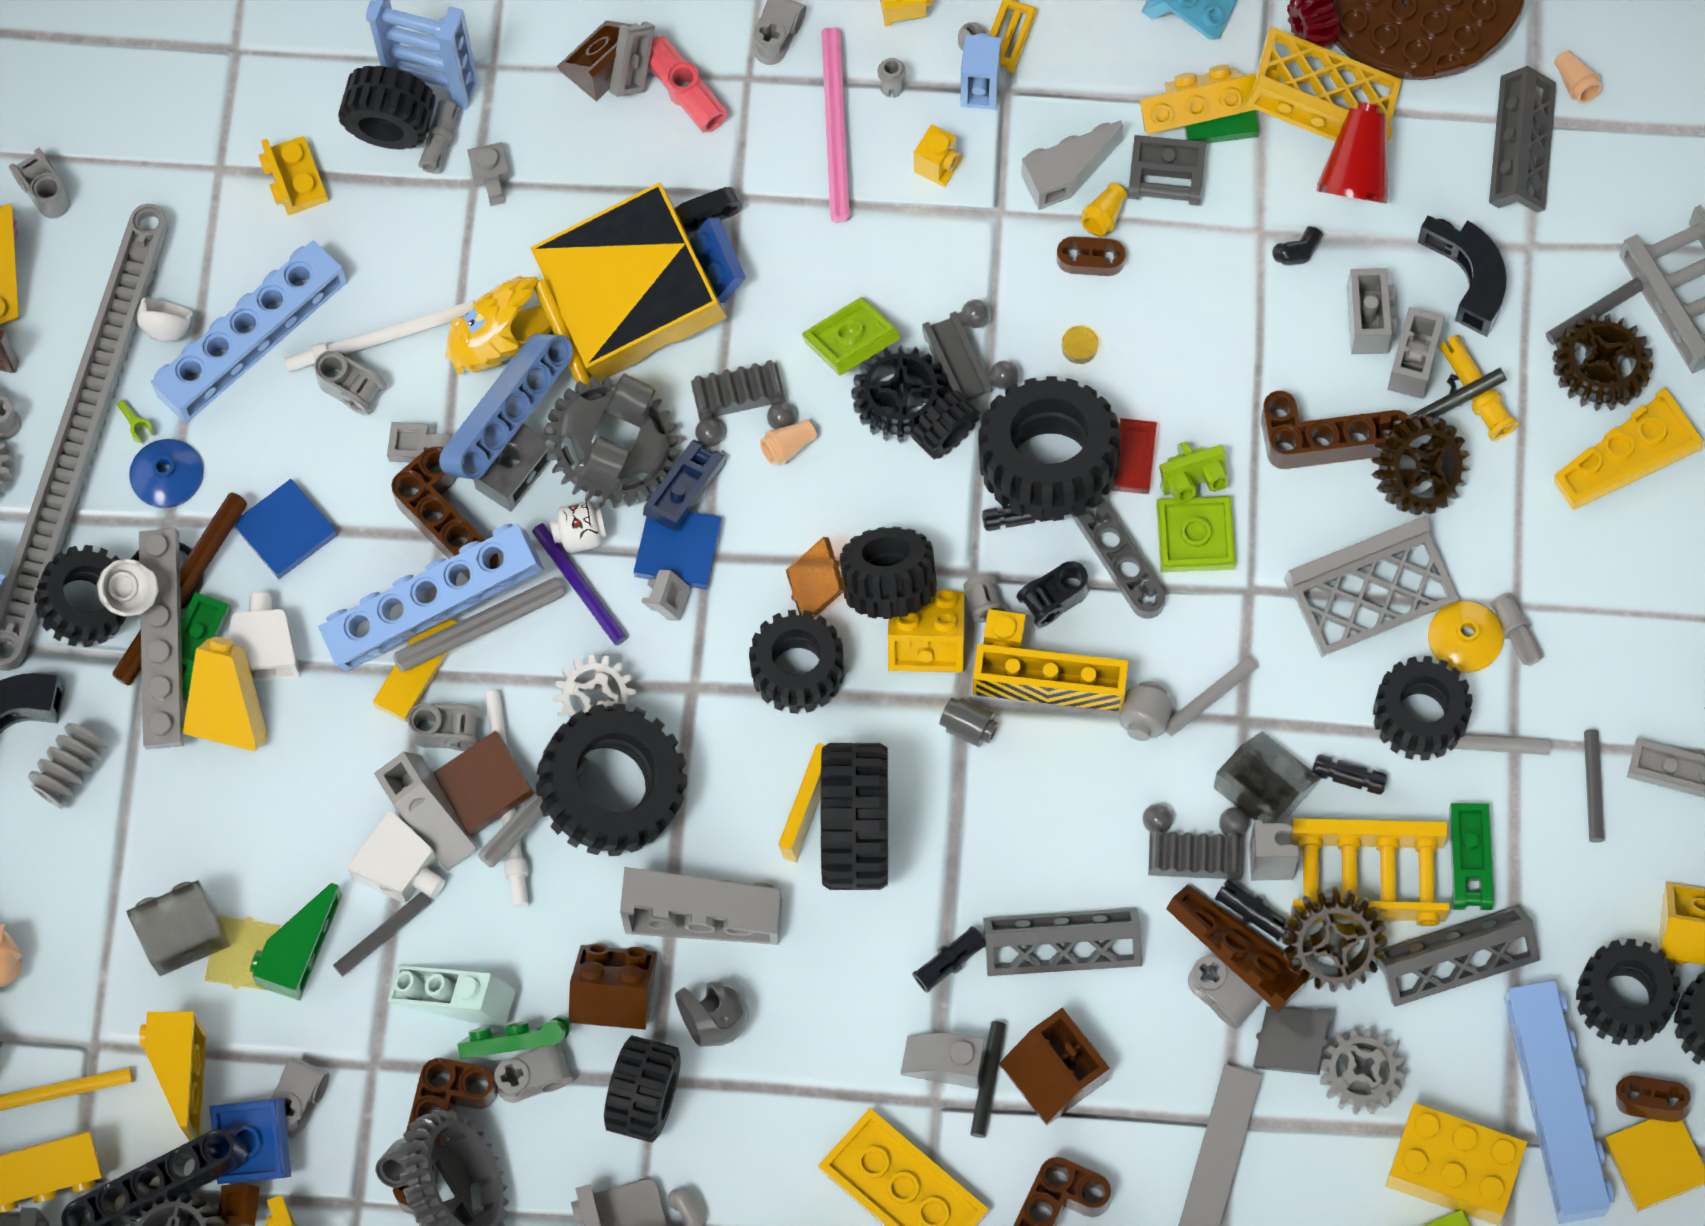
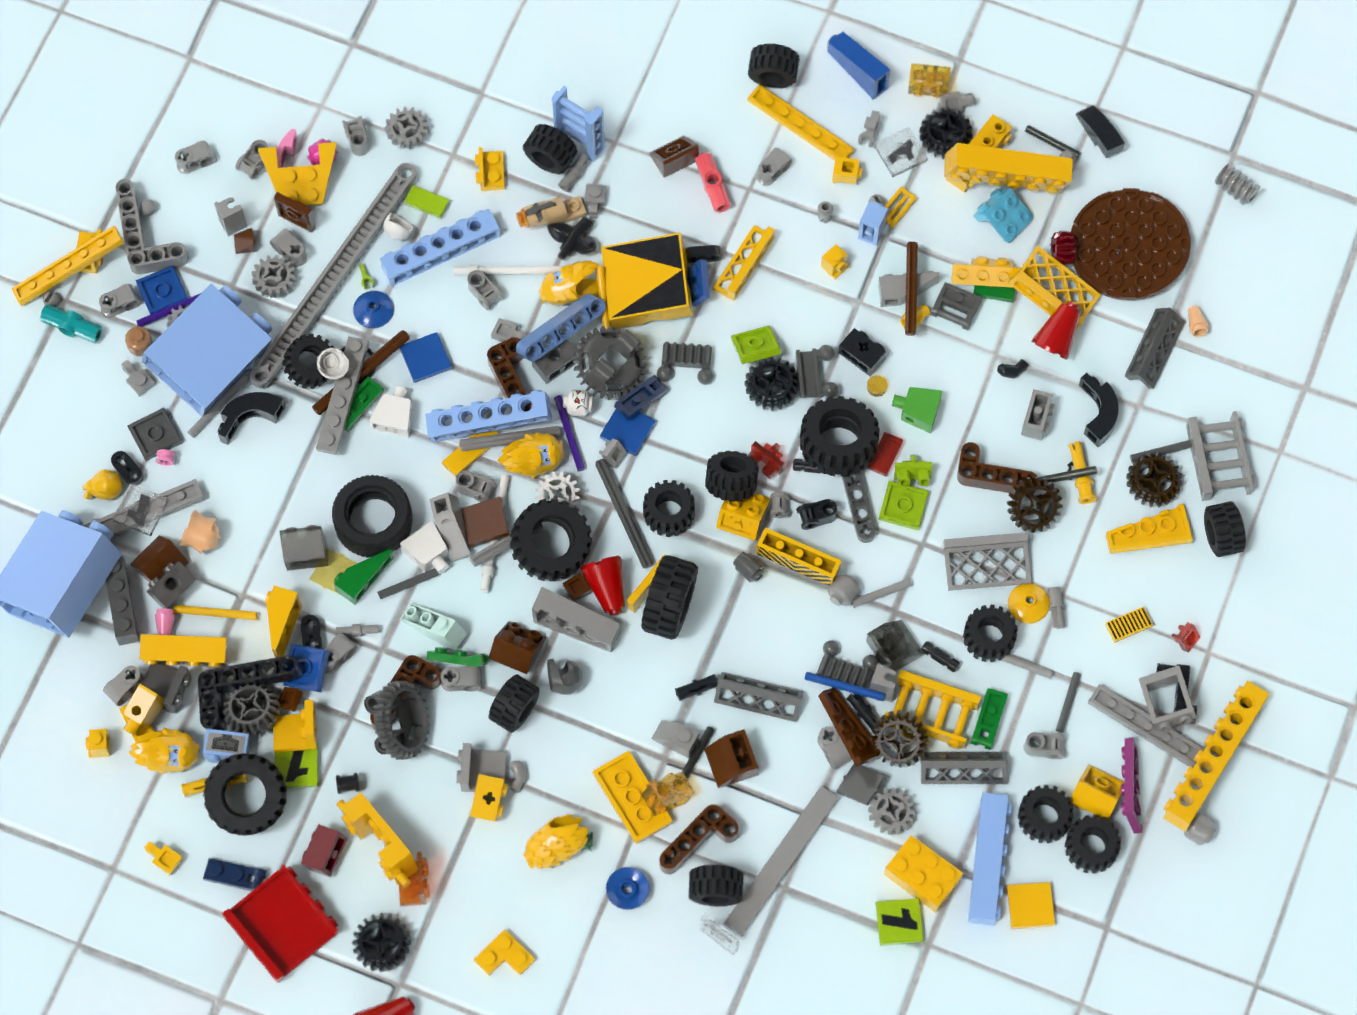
camera: 15 degrees right, 0 degrees up
light grey piece [28,723,108,809] -> none
yellow slope [183,637,267,752] -> none
light grey tile [609,21,655,97] -> none
light nougat cone [760,419,817,465] -> none
clear orange piece [785,537,846,619] -> none
bright pink axle [821,27,850,223] -> none
black tyre [911,390,980,460] -> none
yellow brick [983,609,1026,649] -> none
reddish brown beam [1056,236,1126,276] -> none
light grey brick [1387,307,1445,399] -> none
reddish brown beam [1616,1076,1691,1122] -> none
none -> black beam [301,615,322,649]
none -> black tyre [332,475,413,558]
none -> light grey bar [336,624,378,637]
none -> light grey gear [385,106,428,149]
none -> lime tile [404,185,449,219]
none -> yellow head [498,432,566,479]
none -> tan plate [516,196,587,228]
none -> black plant [547,217,597,260]
none -> reddish brown plate [562,573,591,602]
none -> red cone [581,556,625,616]
none -> dark grey axle [595,459,653,569]
none -> clear yellow brick [641,772,695,816]
none -> yellow fence [713,225,775,301]
none -> clear red hips [748,441,784,479]
none -> blue bar [805,672,886,702]
none -> black brick [838,328,886,376]
none -> bright green torso [891,387,942,433]
none -> reddish brown axle [905,241,918,336]
none -> light grey piece [1023,732,1065,759]
none -> yellow tile [1105,607,1153,643]

